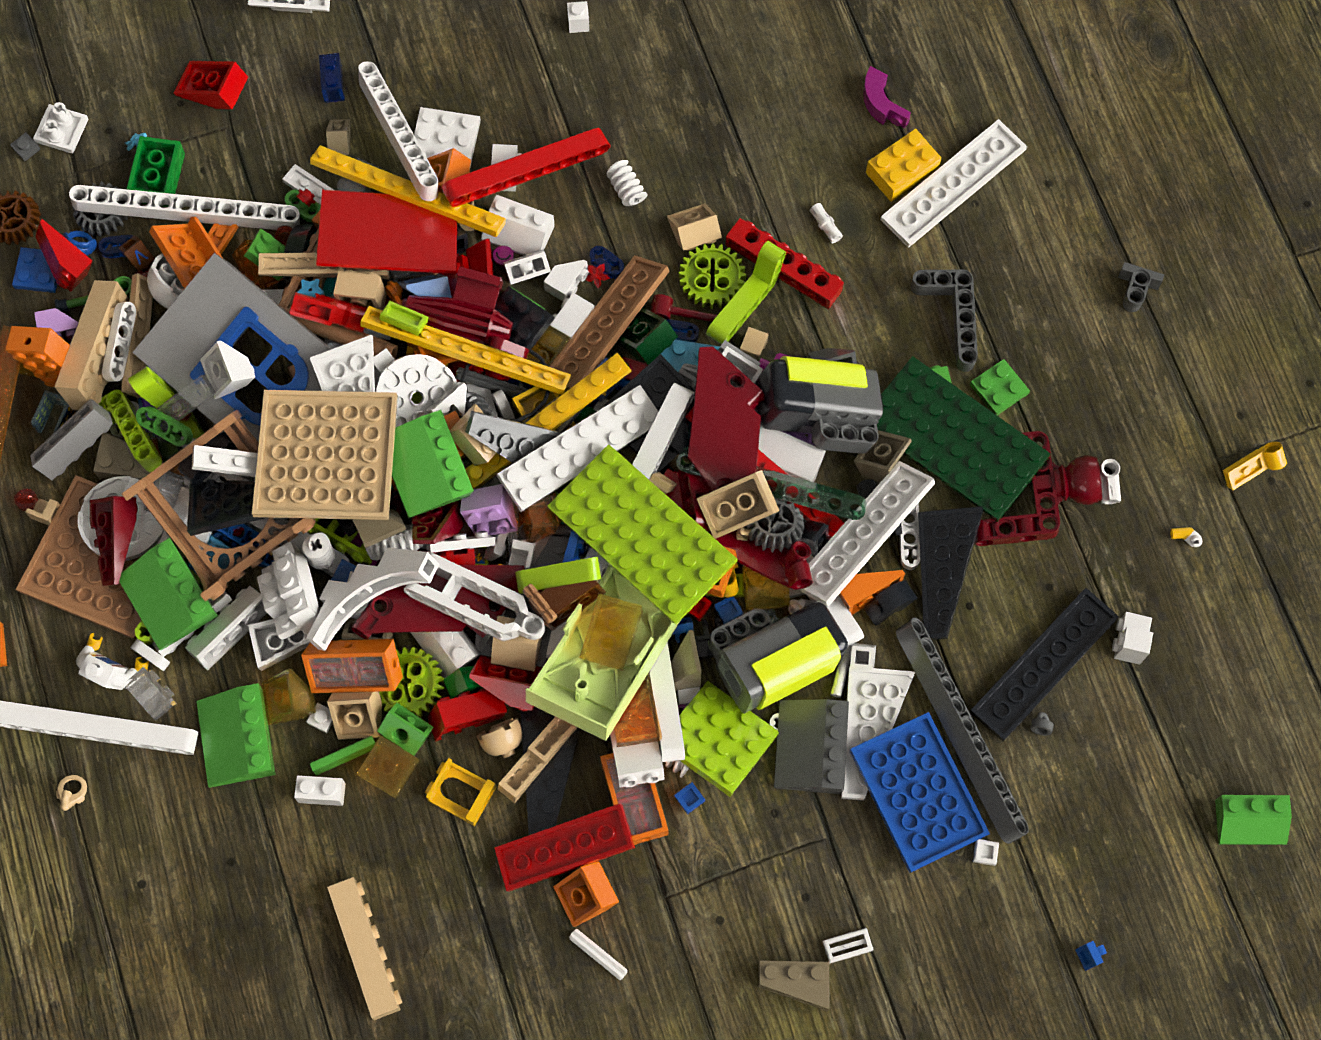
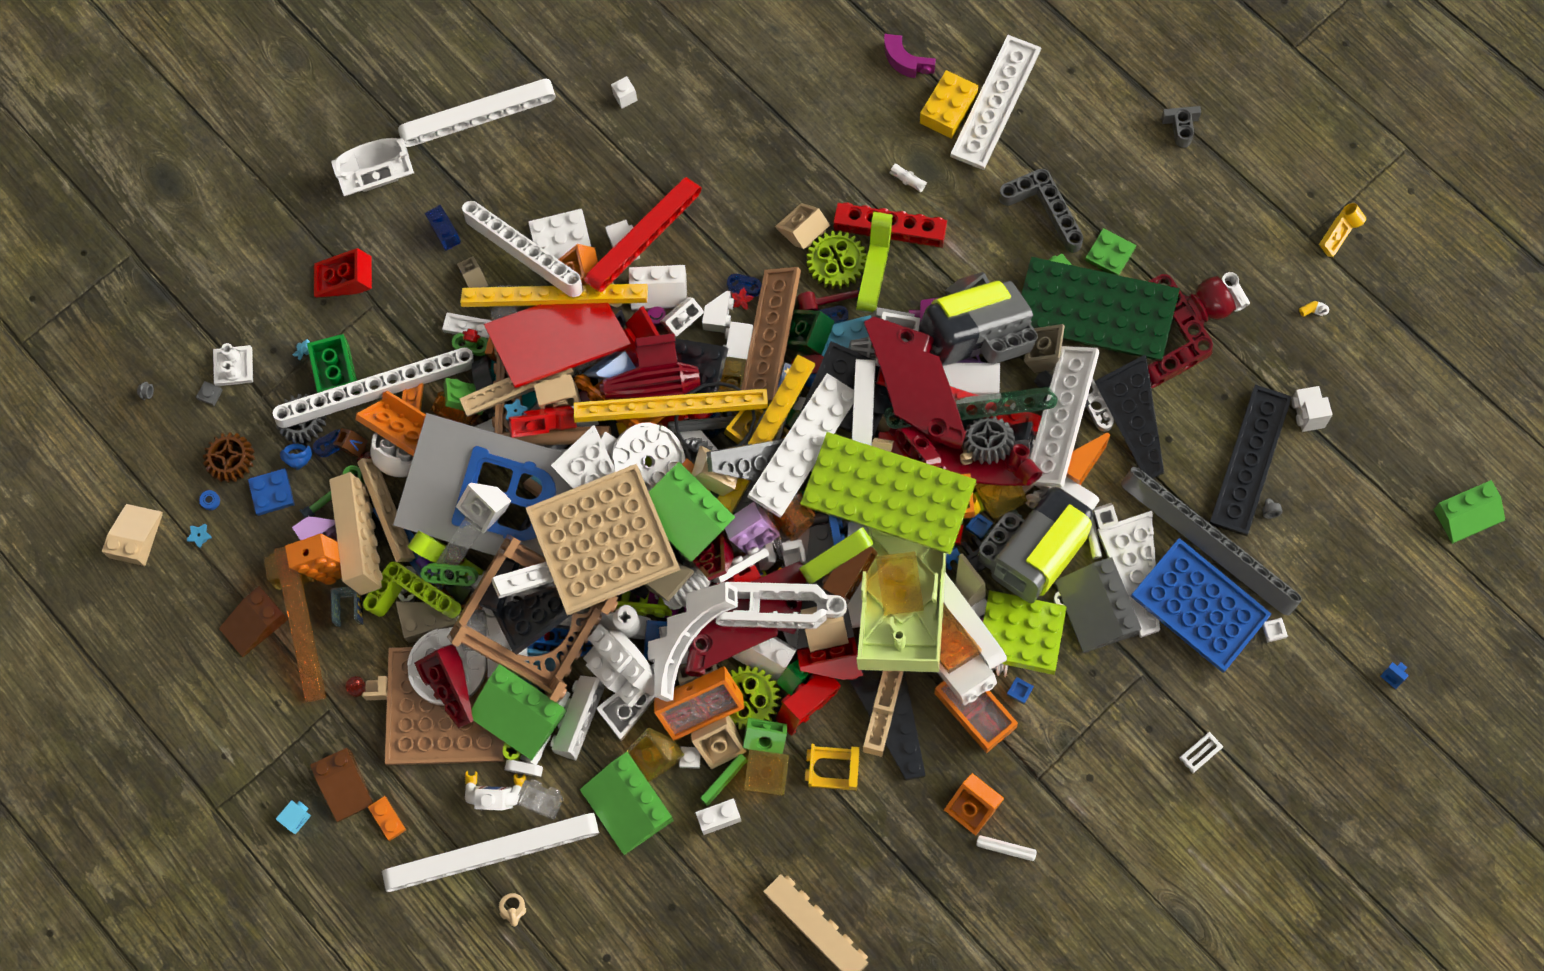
camera: 15 degrees left, 0 degrees up
light grey brick [30,399,113,480] -> none
red slope [35,219,93,292] -> none
white beam [102,302,136,382] -> none
clear red plate [275,225,293,246] -> none
lime tile [380,301,428,336] -> none
white slope [426,382,467,416] -> none
tan cylinder [476,718,523,758] -> none
beam [489,336,529,359] -> none
white beam [492,390,515,420] -> none
red plate [495,803,635,892] -> none
medium nougat axle [523,584,557,623] -> none
white piece [607,160,647,206] -> none
tan slope [697,470,779,539] -> none
tan panel [740,327,768,357] -> none
dark tan wedge [758,961,829,1012] -> none
black brick [863,581,917,626] -> none

